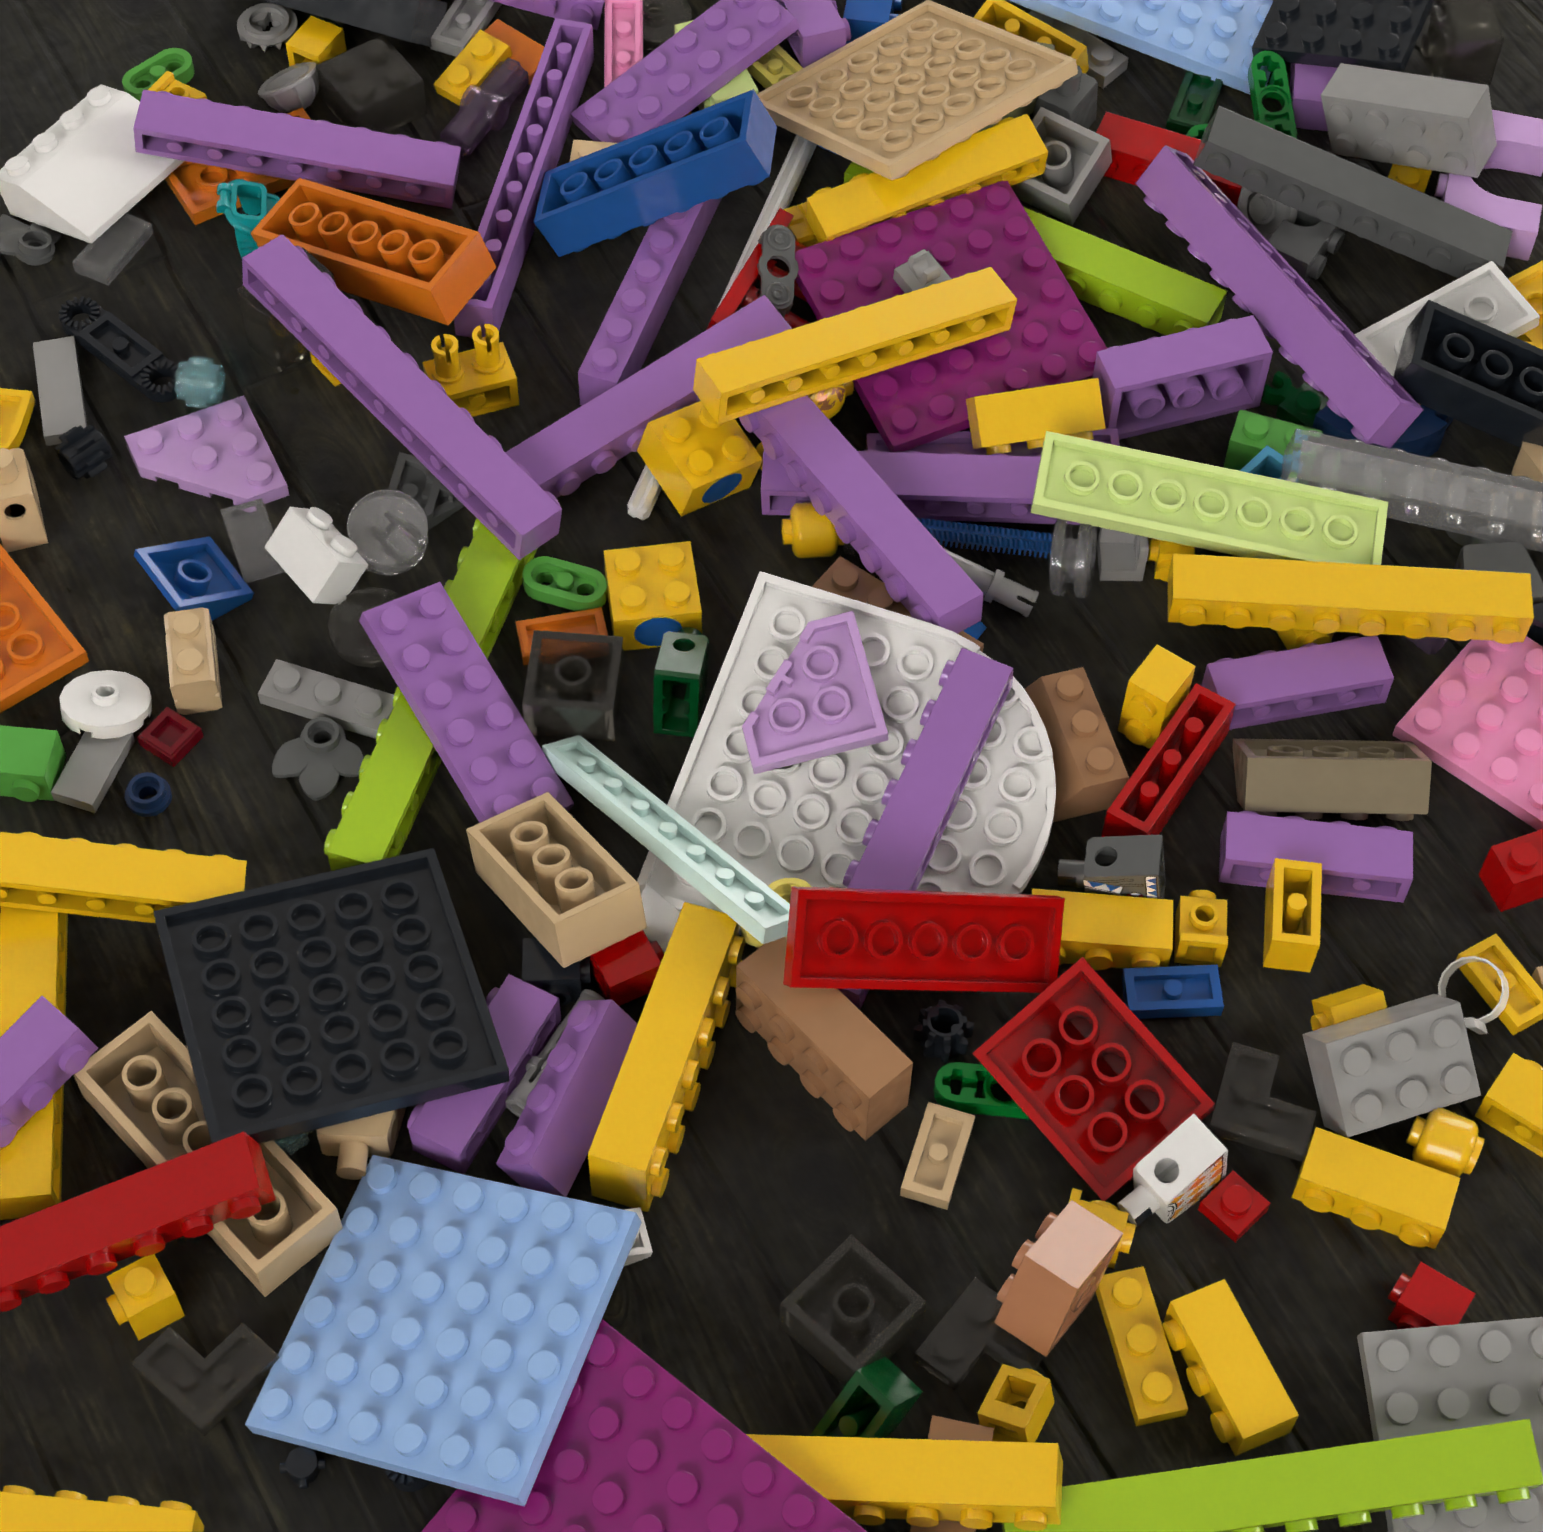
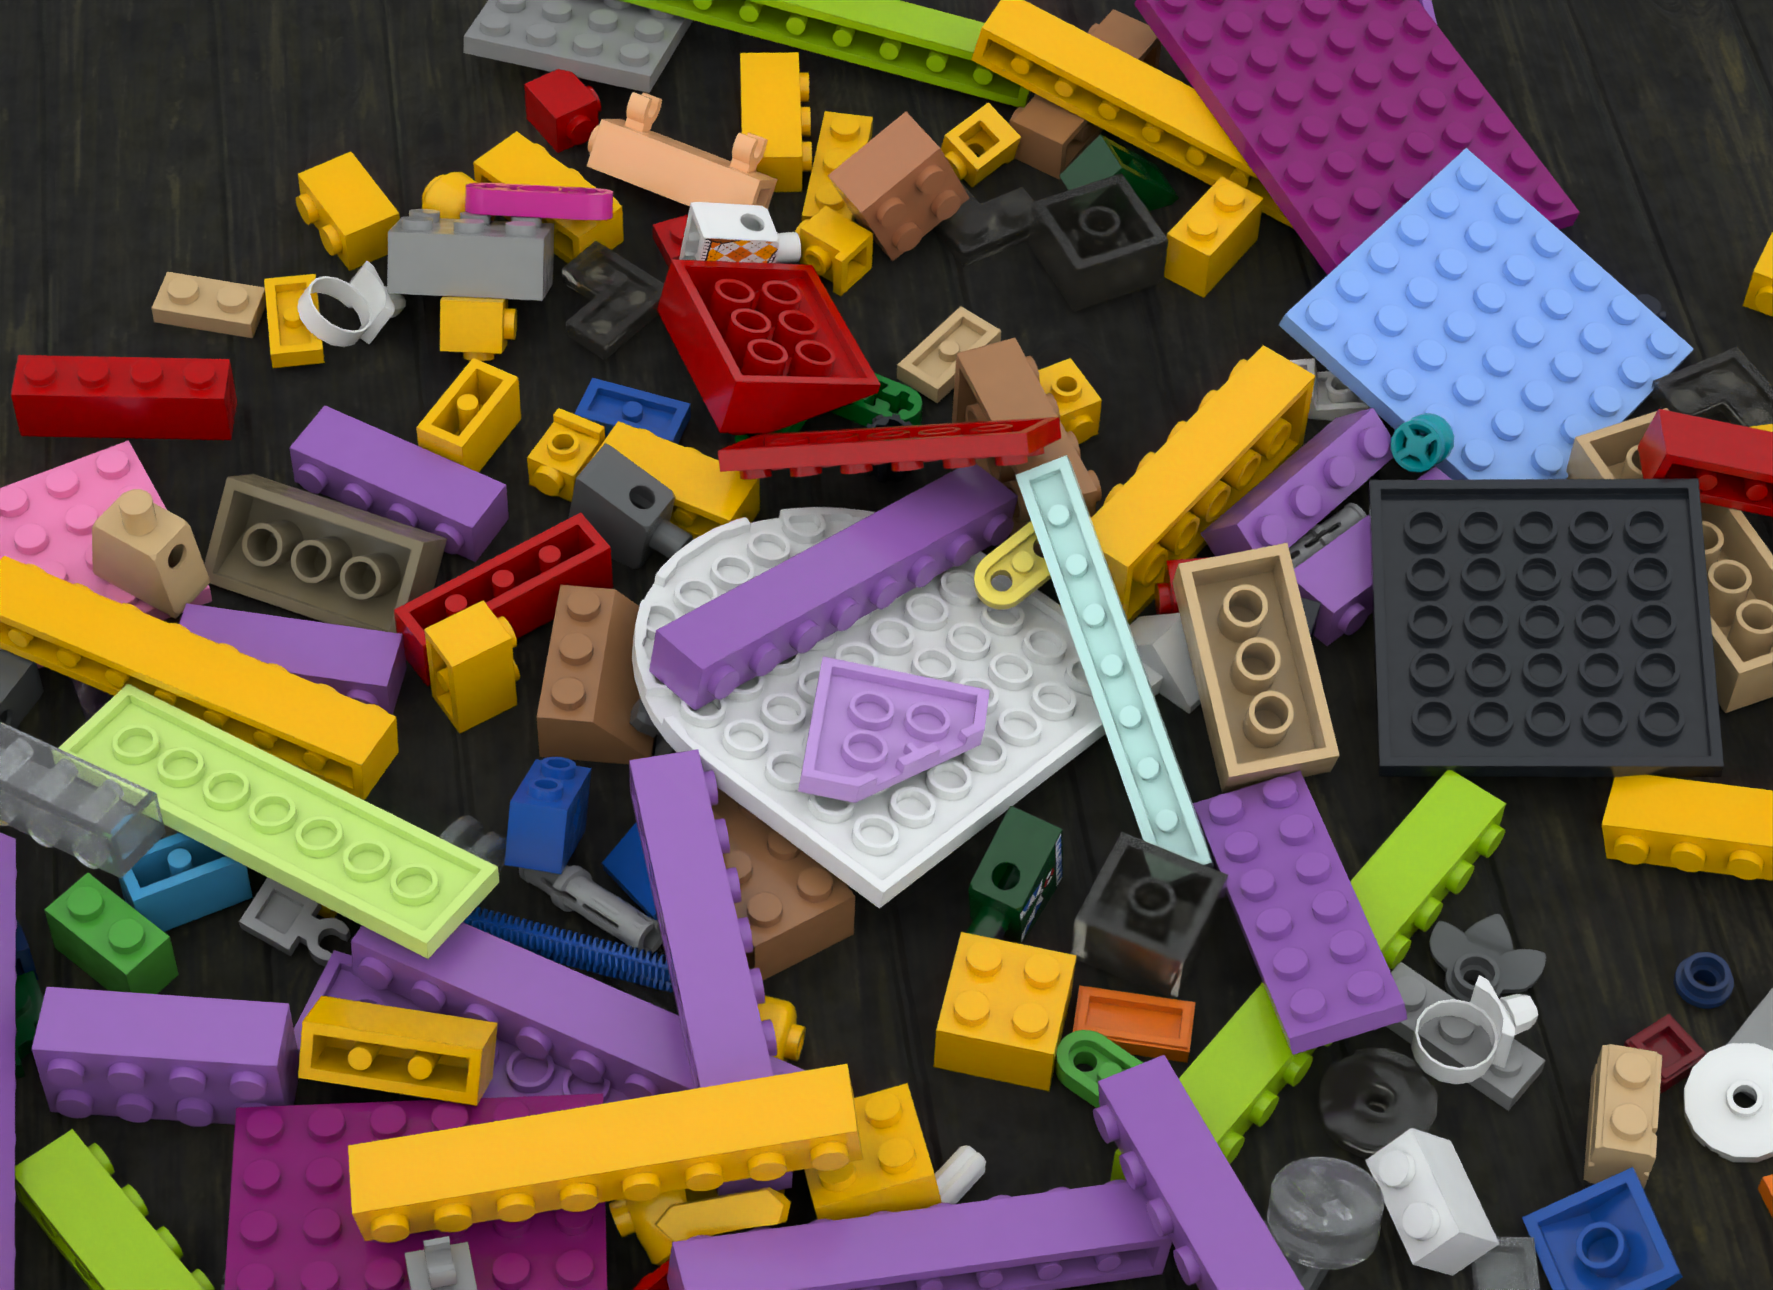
camera: 160 degrees left, 5 degrees down
none -> tan torso [92,489,210,619]
none -> dark pink beam [465,183,613,220]
none -> blue brick [504,757,592,874]
none -> light nougat brick [587,92,778,209]
none -> yellow brick [1038,358,1102,444]
none -> yellow brick [1162,176,1264,298]
none -> teal wheel [1391,413,1454,472]
none -> white piece [1411,975,1538,1084]

